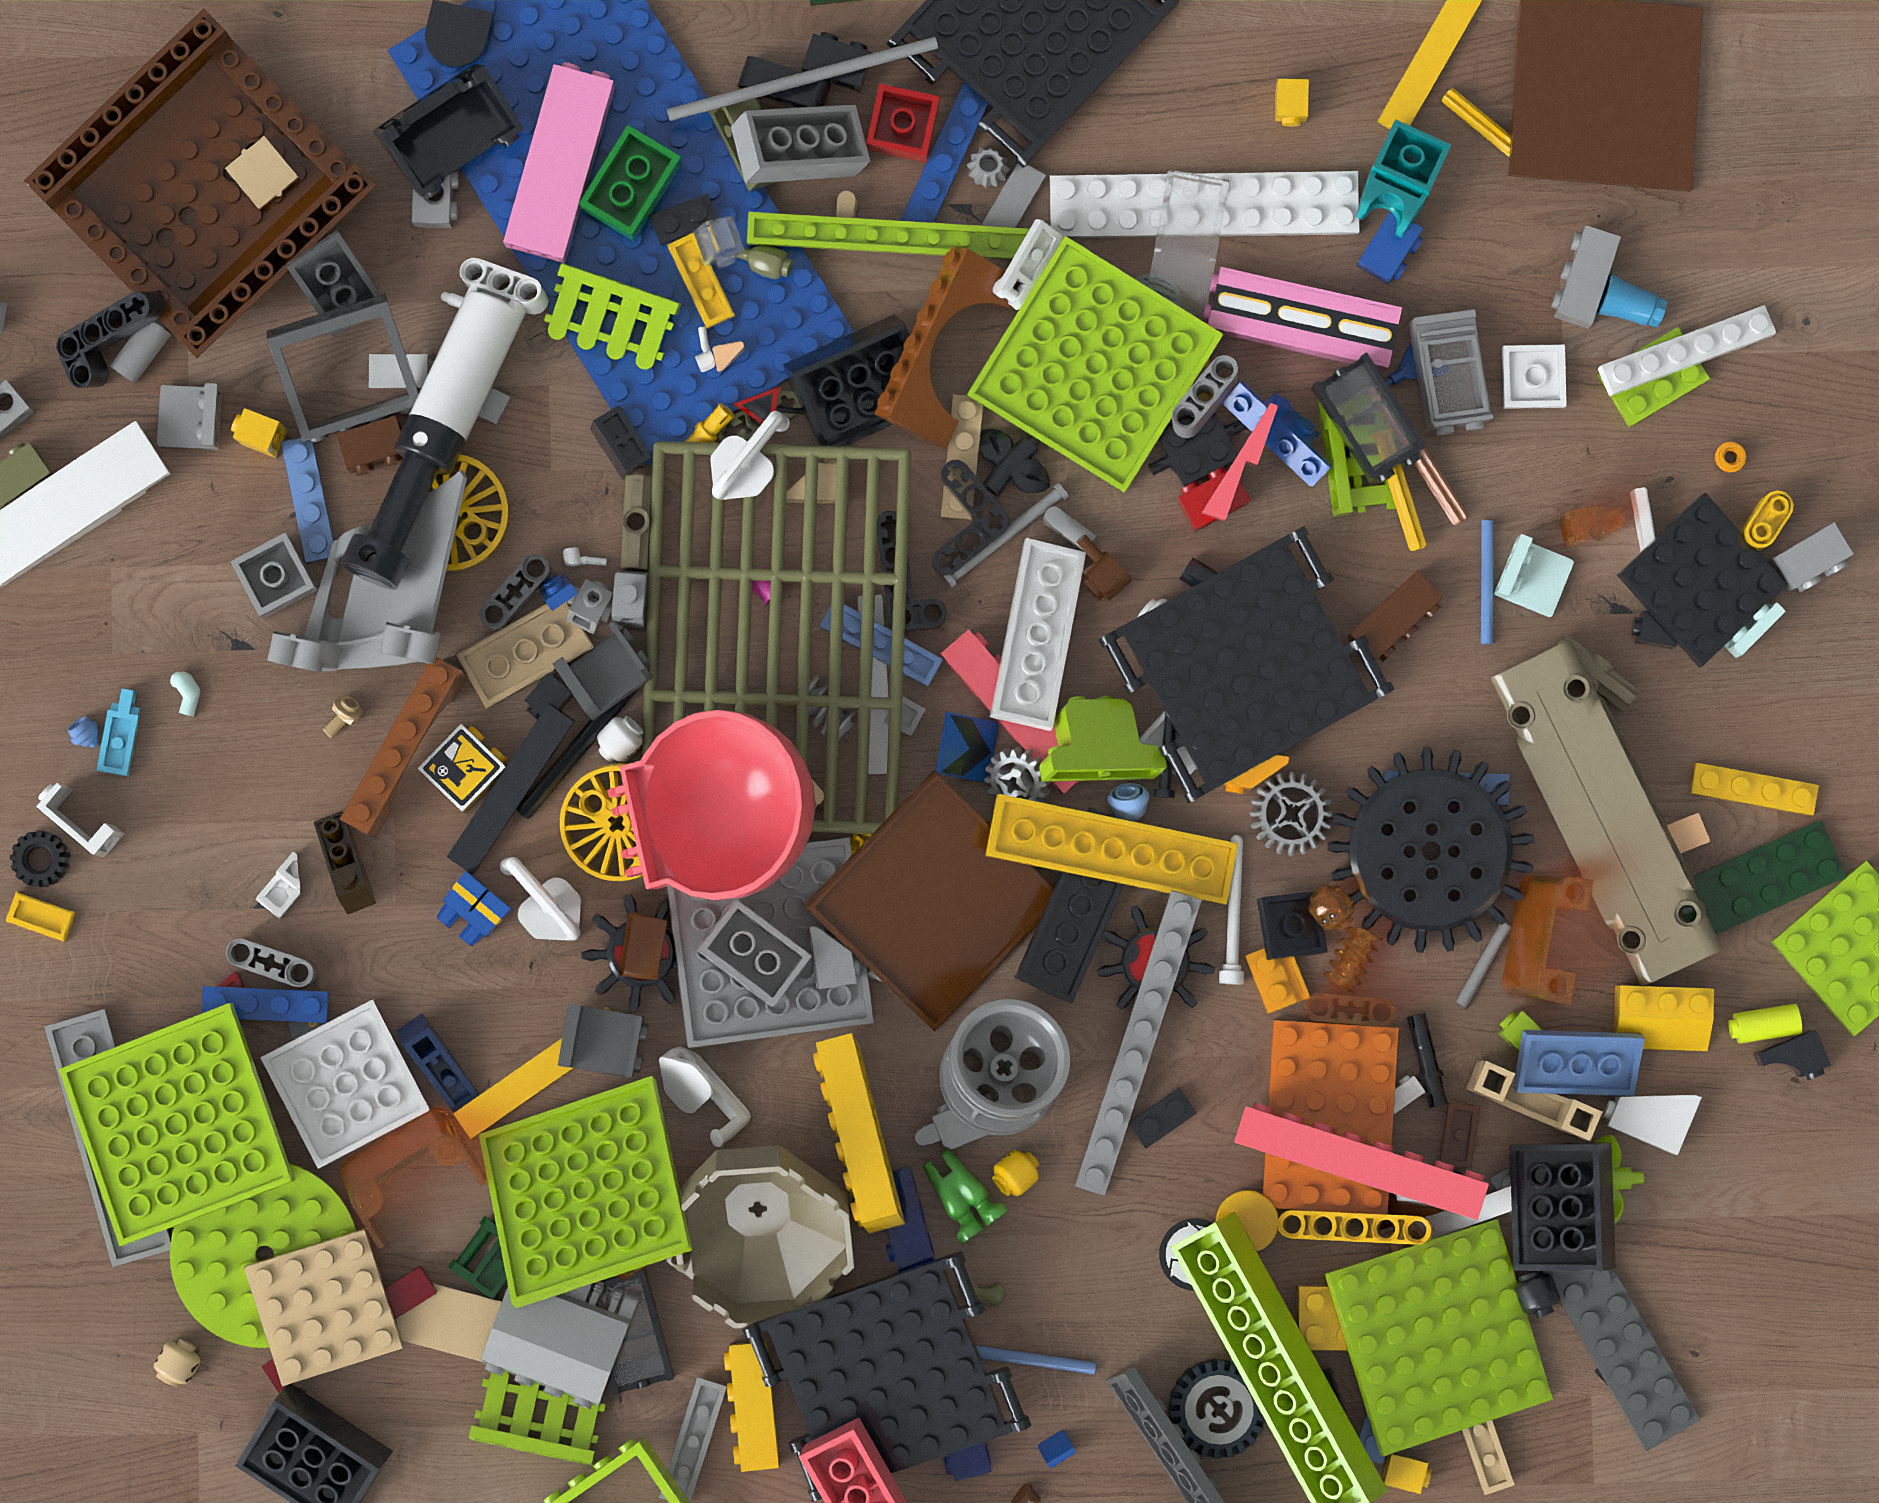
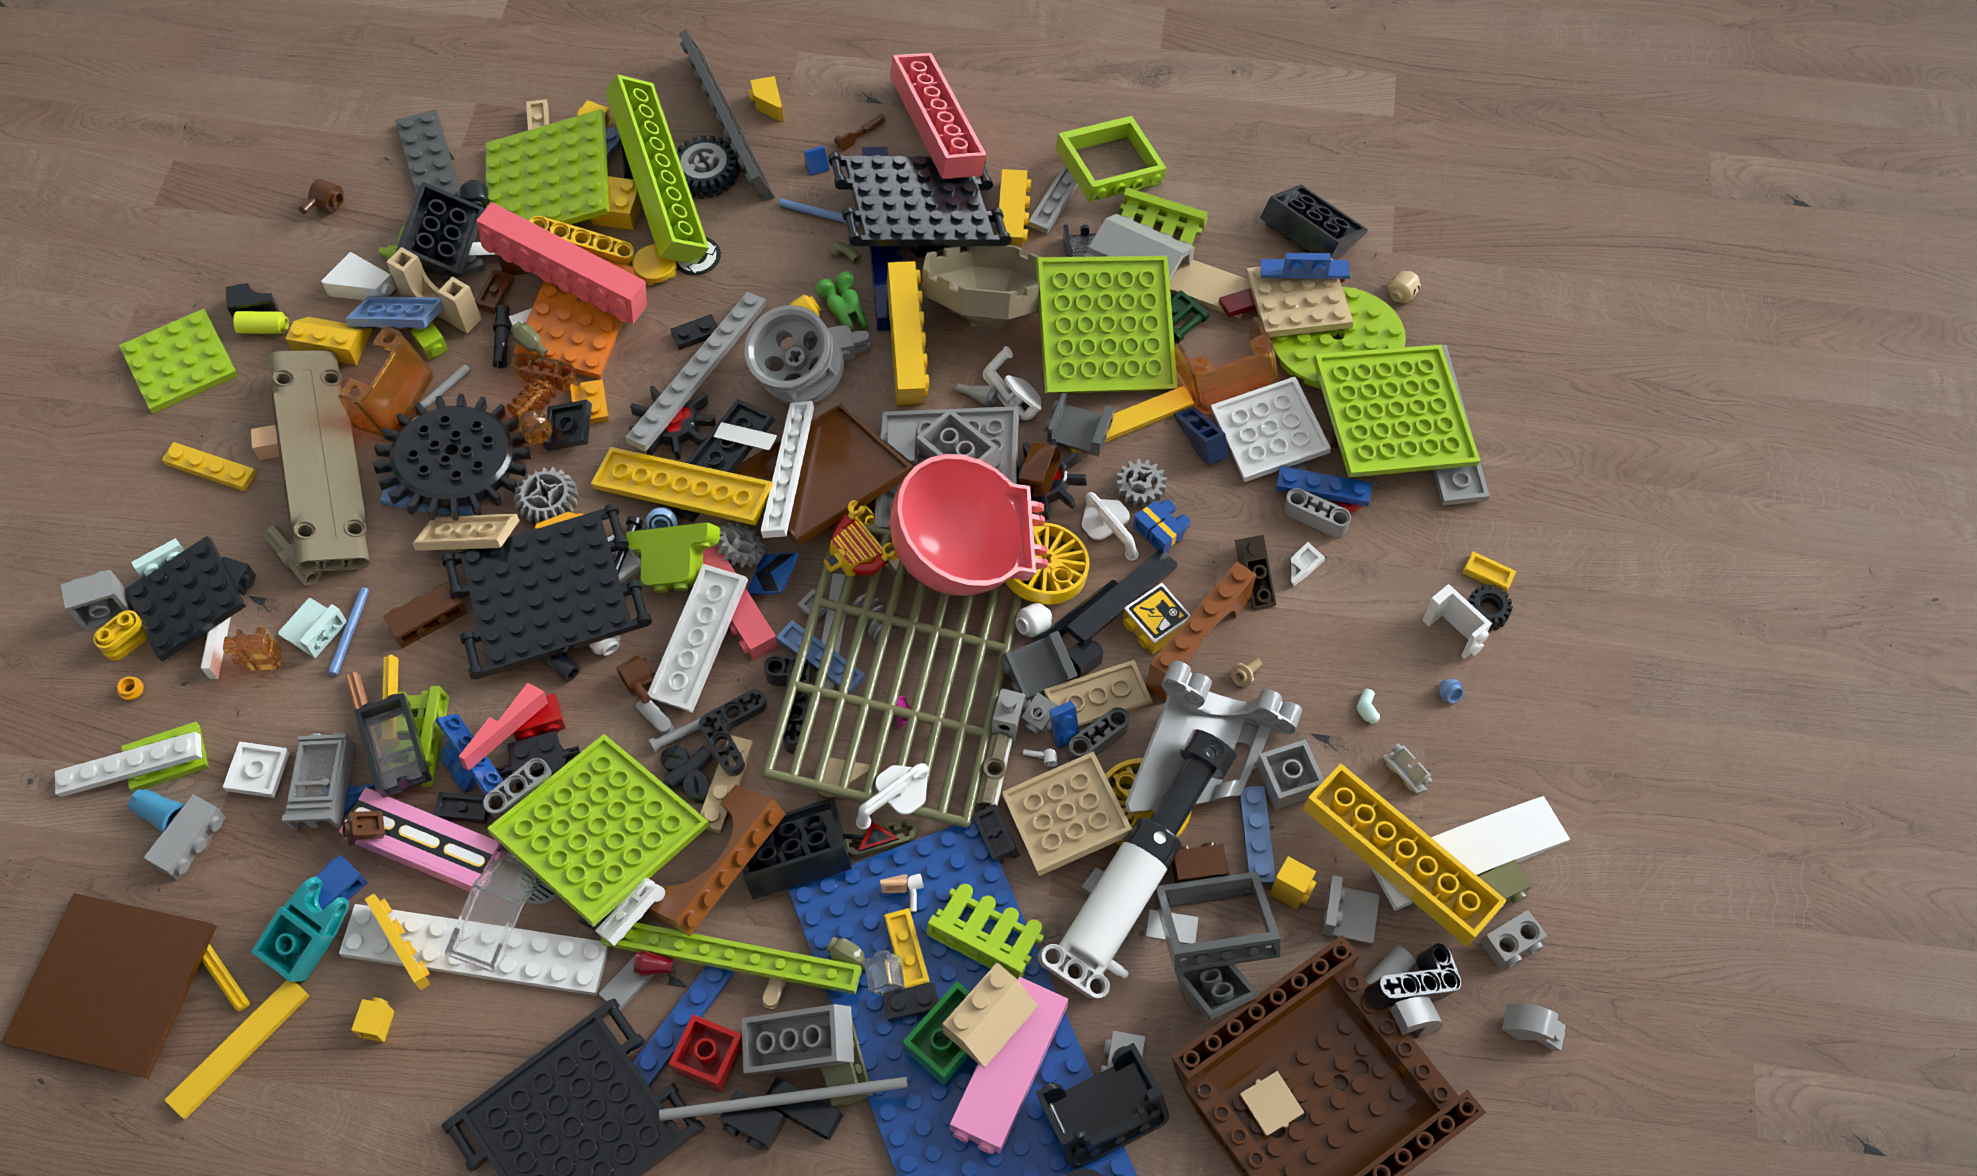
camera: 170 degrees left, 25 degrees down
medium azure hinge [96,688,140,777] -> none
yellow pin [683,403,735,456] -> none
light grey piece [967,146,1010,189] -> none
white piece [1219,835,1244,985] -> none
dark green plate [1682,820,1847,934] -> none
none -> reddish brown piece [299,179,344,214]
none -> reddish brown bracket [342,811,385,846]
none -> yellow plate [365,894,431,990]
none -> tan tile [413,514,519,551]
none -> black plate [434,792,488,824]
none -> olive plant [510,322,548,357]
none -> dark red cone [633,950,673,977]
none -> white sticker [713,422,777,450]
none -> white plate [761,401,814,538]
none -> torso [824,500,898,576]
none -> tan slope [943,963,1038,1069]
none -> light grey cone [956,383,998,407]
none -> tan plate [1002,751,1132,876]
none -> light grey gear [1116,459,1167,507]
none -> blue bracket [1260,253,1350,279]
none -> yellow brick [1303,763,1507,947]
none -> light grey hinge [1382,743,1433,794]
none -> light grey brick [1390,996,1443,1037]

